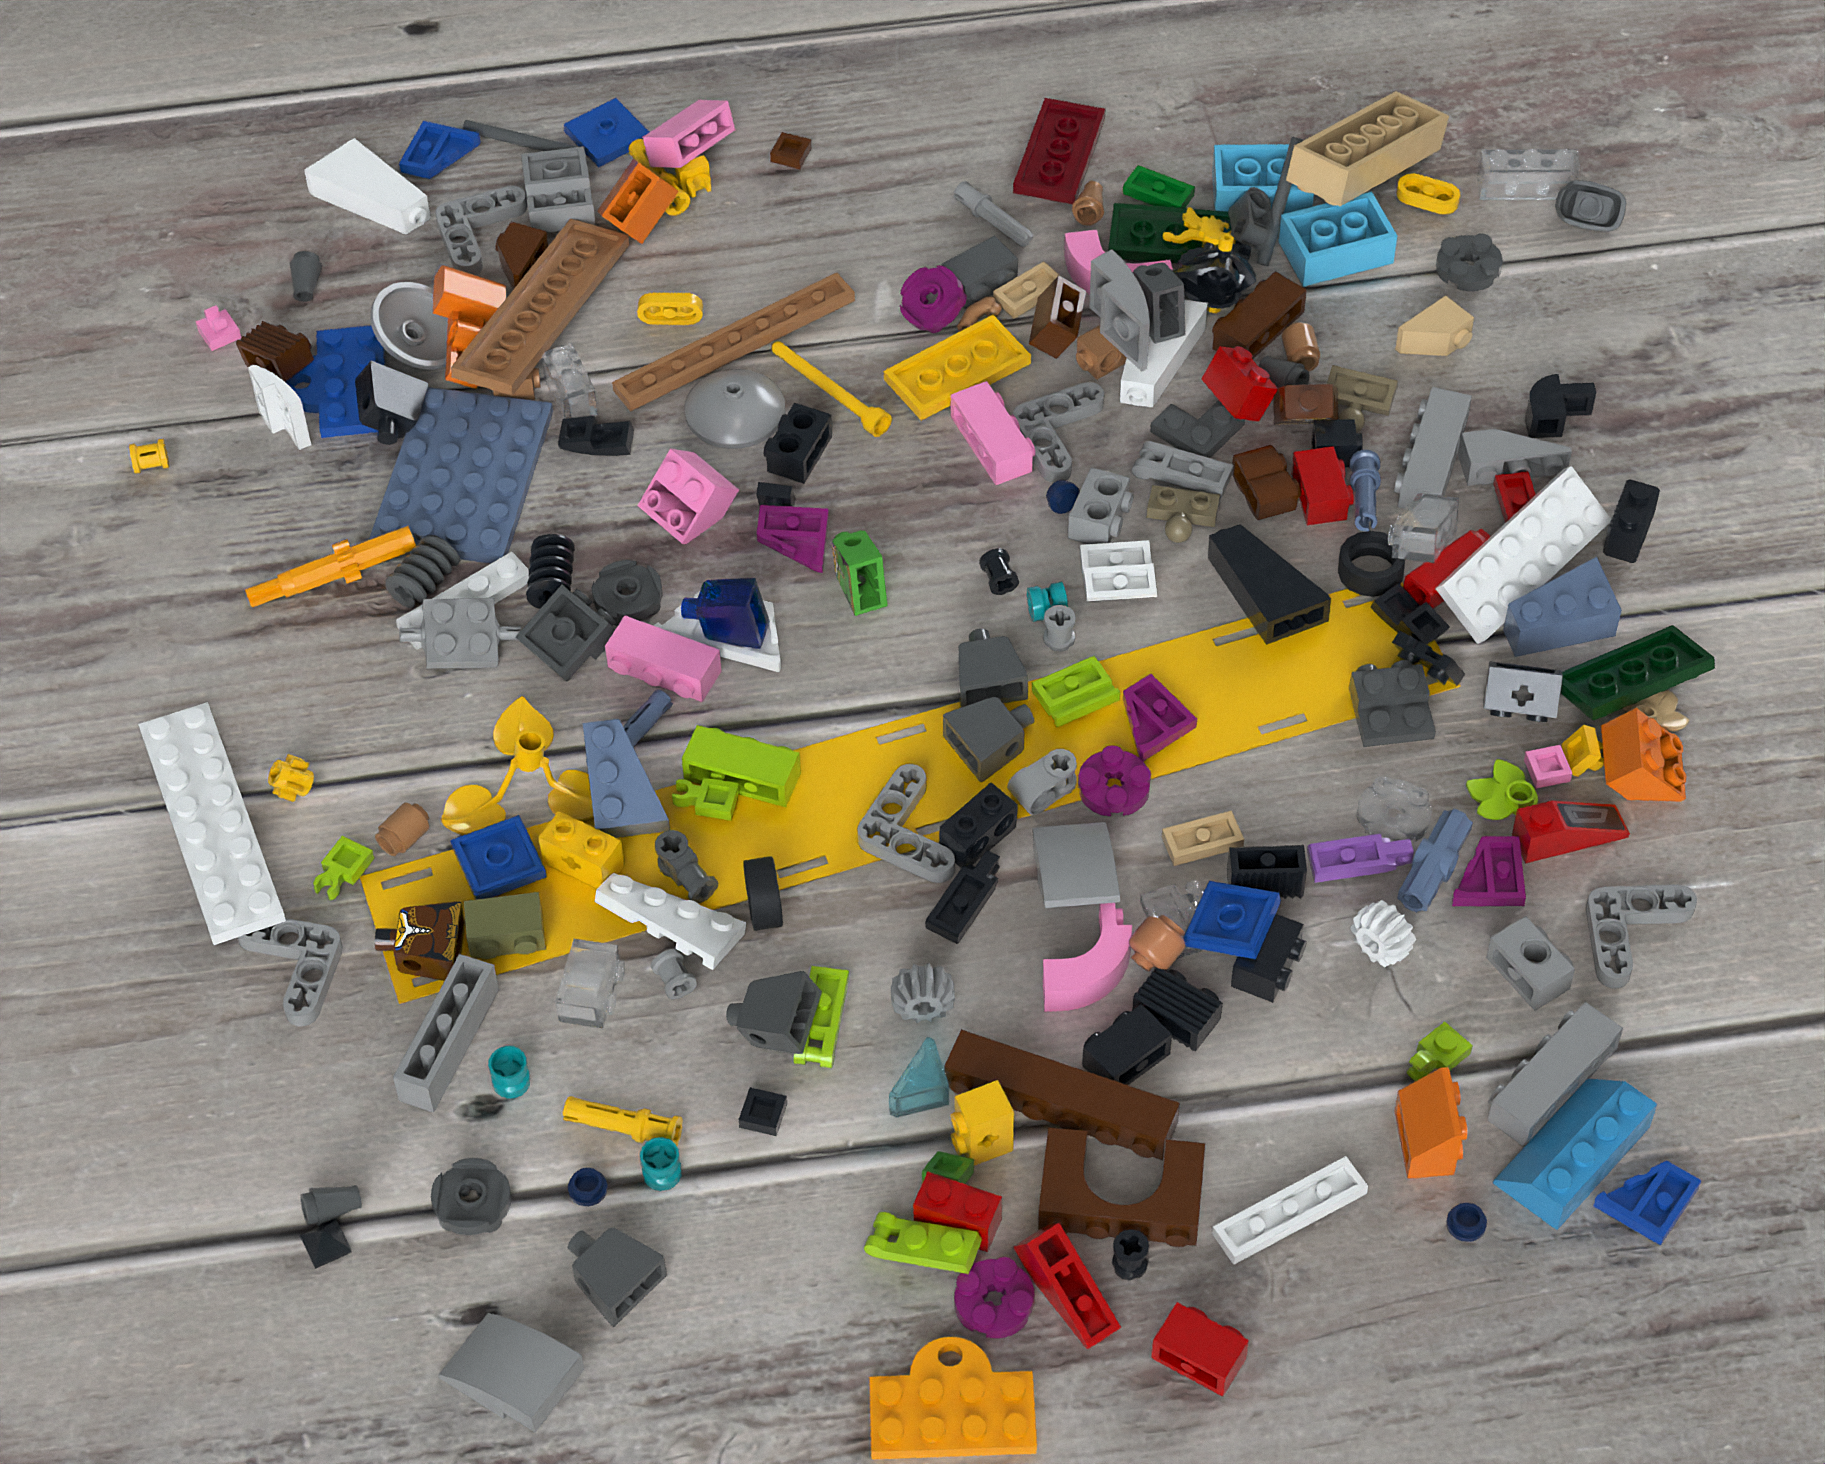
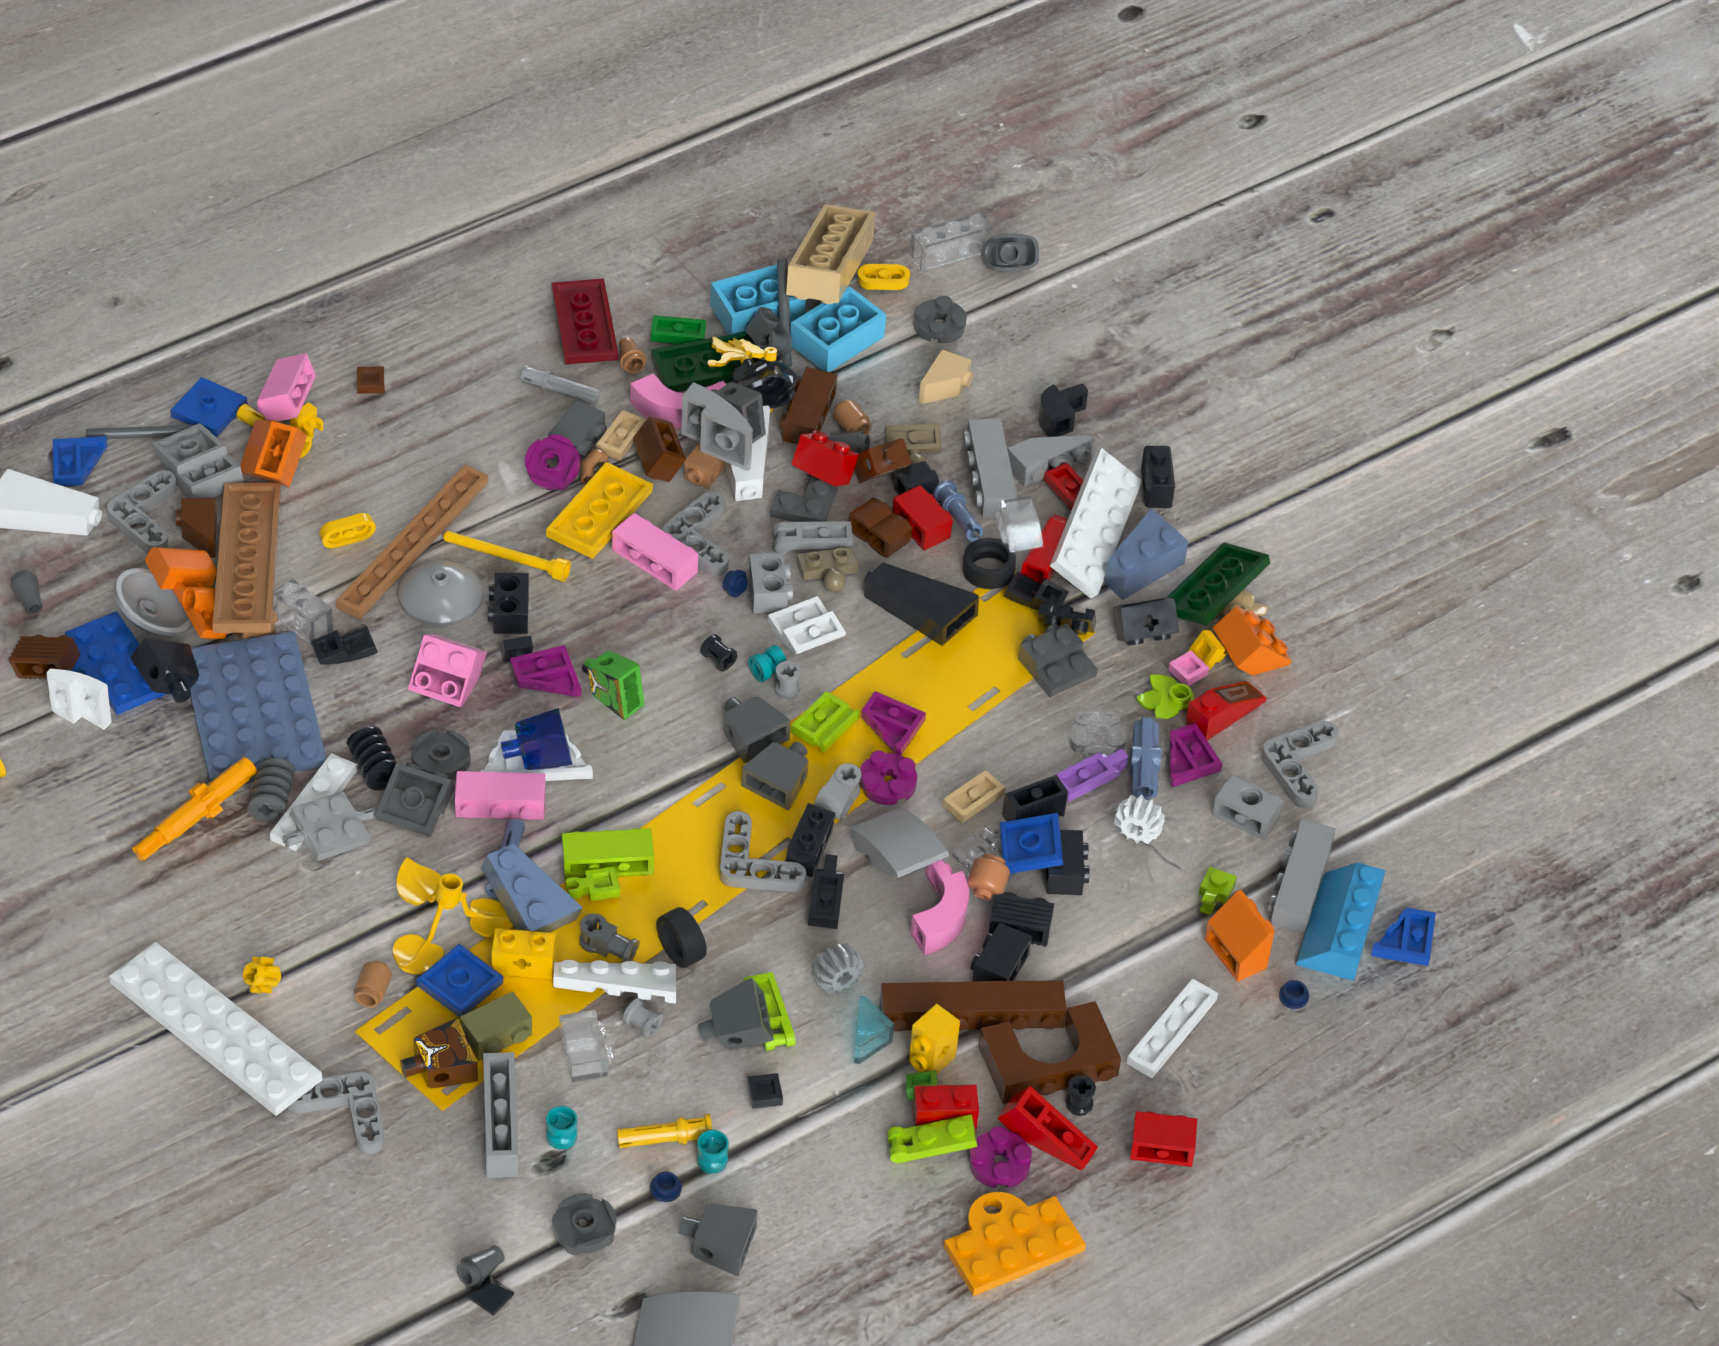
camera: 30 degrees left, 5 degrees down
lime plate [313,836,375,901] -> none

